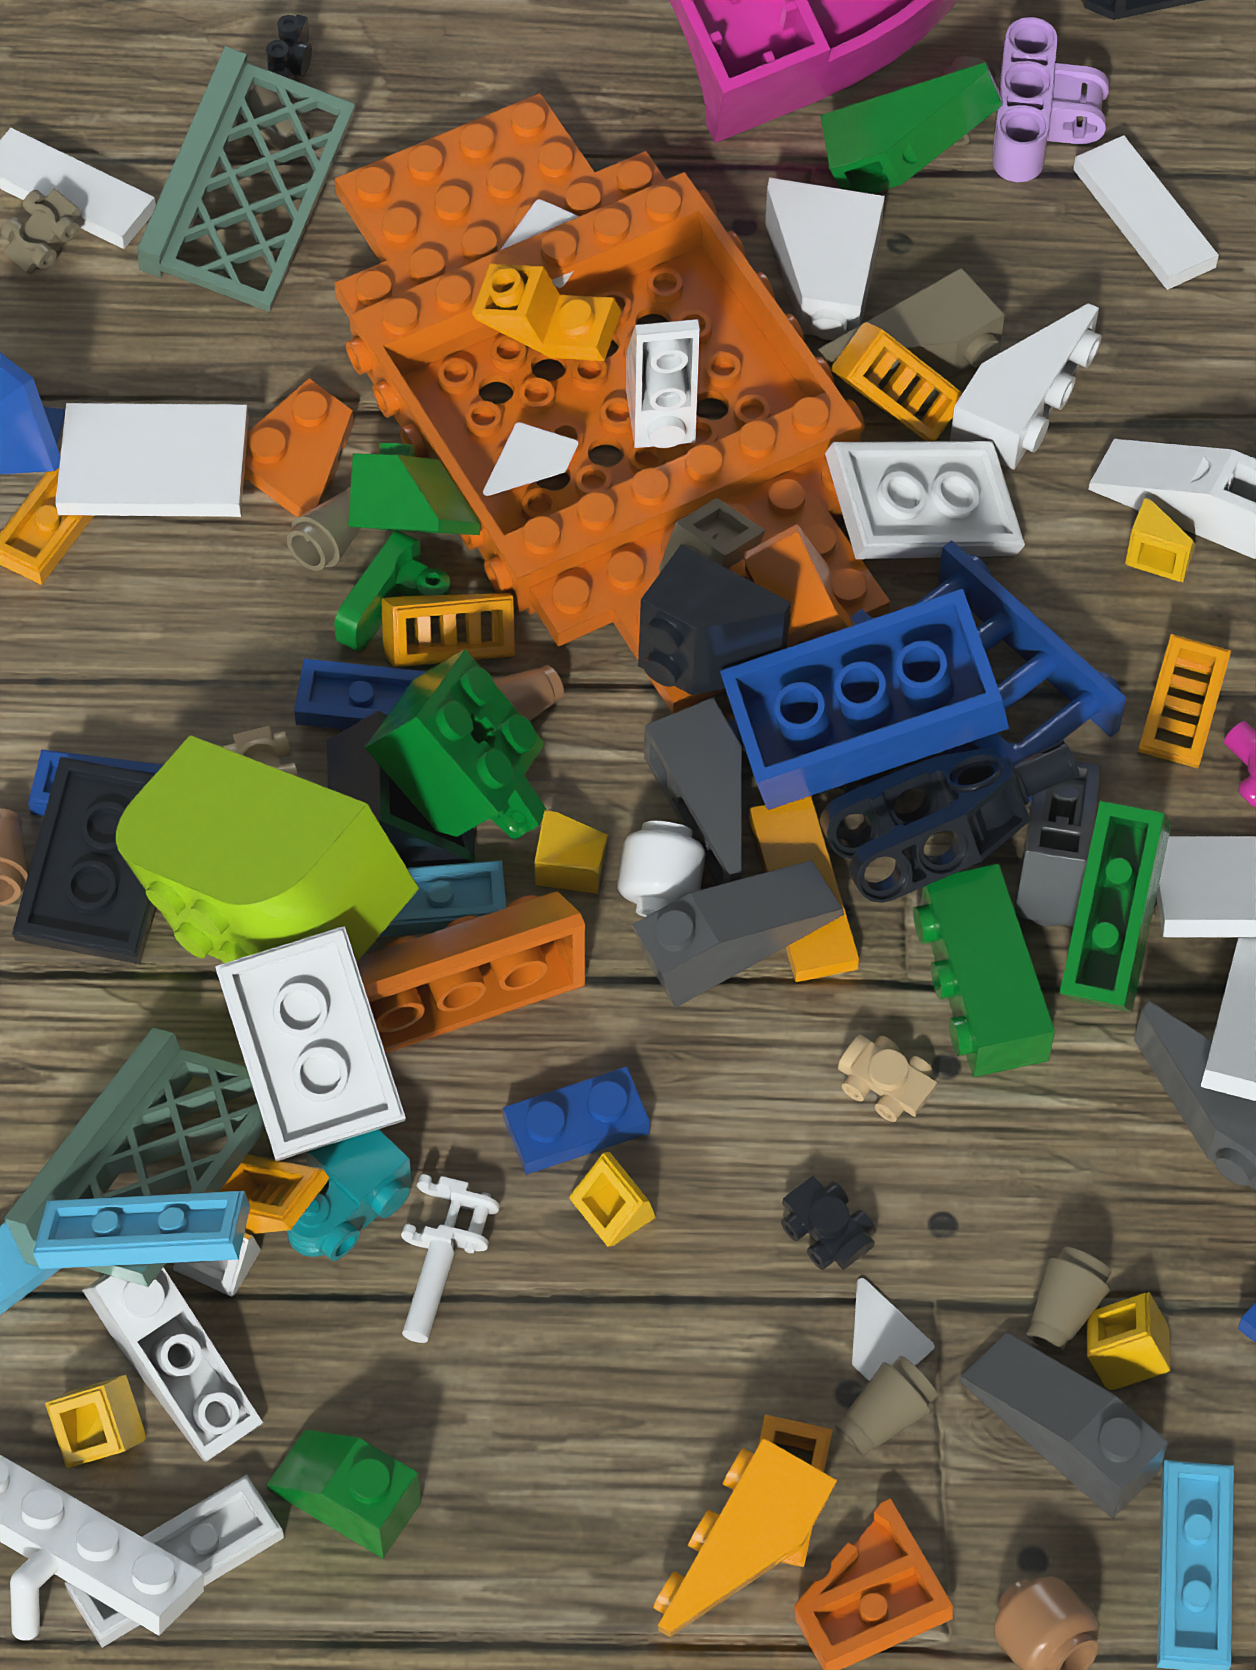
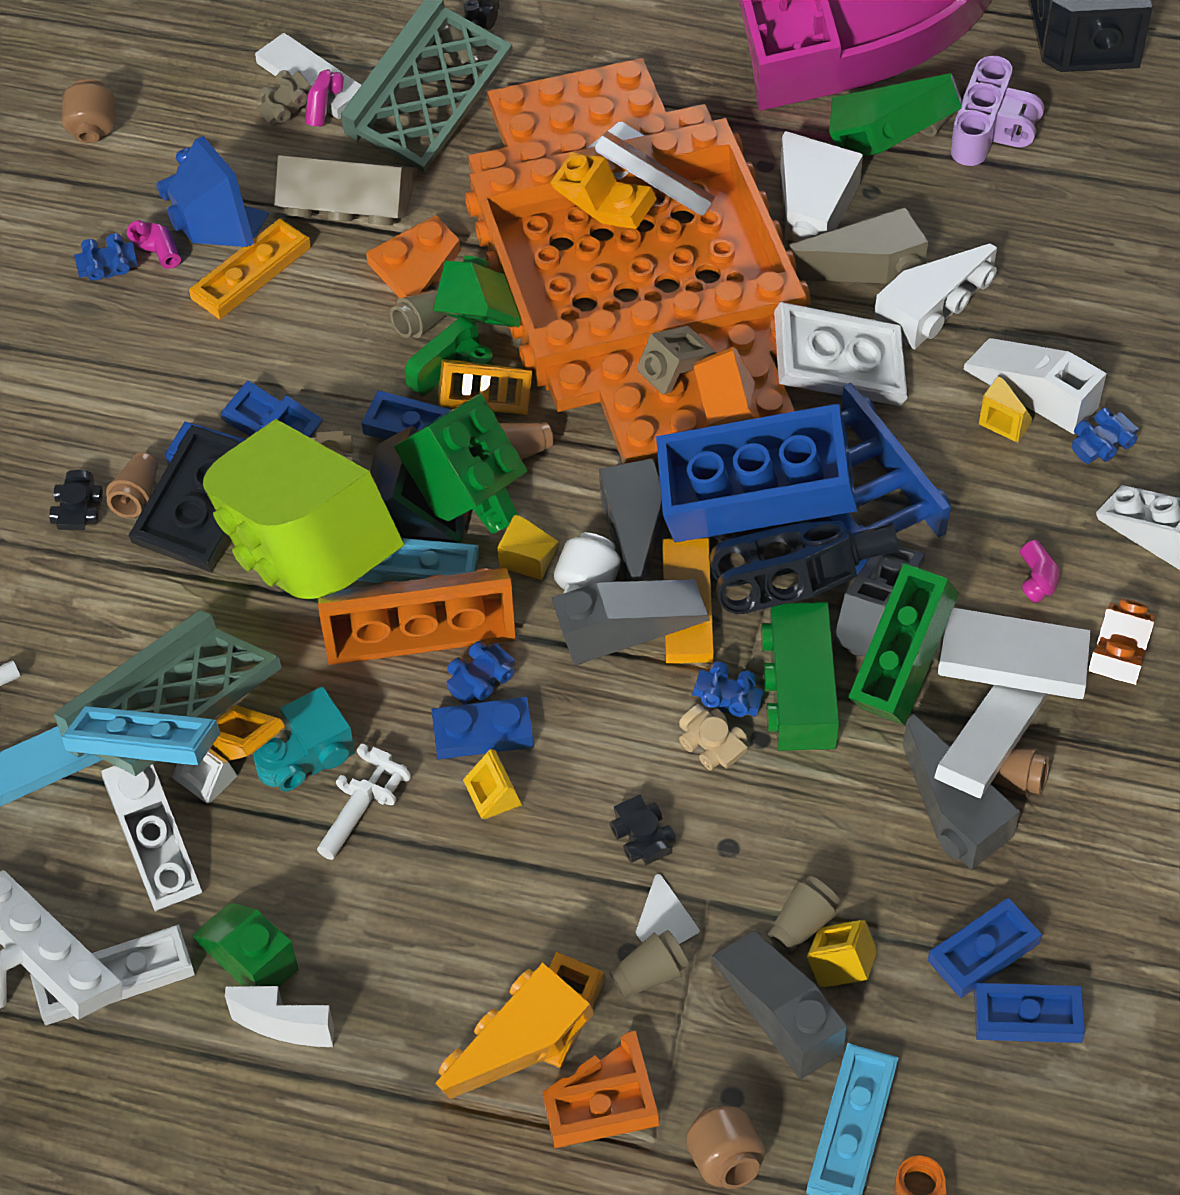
camera: 15 degrees right, 5 degrees down
yellow slope [45,1374,146,1468] -> none
white tile [55,403,249,517] -> none
white tile [215,926,406,1162] -> none
white sticker [483,423,578,496] -> none
white slope [626,319,700,448] -> none
black slope [638,544,791,695] -> none
light orange slope [831,322,963,441] -> none
white tile [1073,135,1219,290] -> none
light orange slope [1137,634,1231,769] -> none
none -> blue slope [221,380,323,438]
none -> white slope [225,986,334,1047]
none -> slope [274,155,417,225]
none -> dark pink arm [305,69,344,127]
none -> blue piece [446,641,515,705]
none -> tile [595,131,715,216]
none -> blue piece [692,662,764,717]

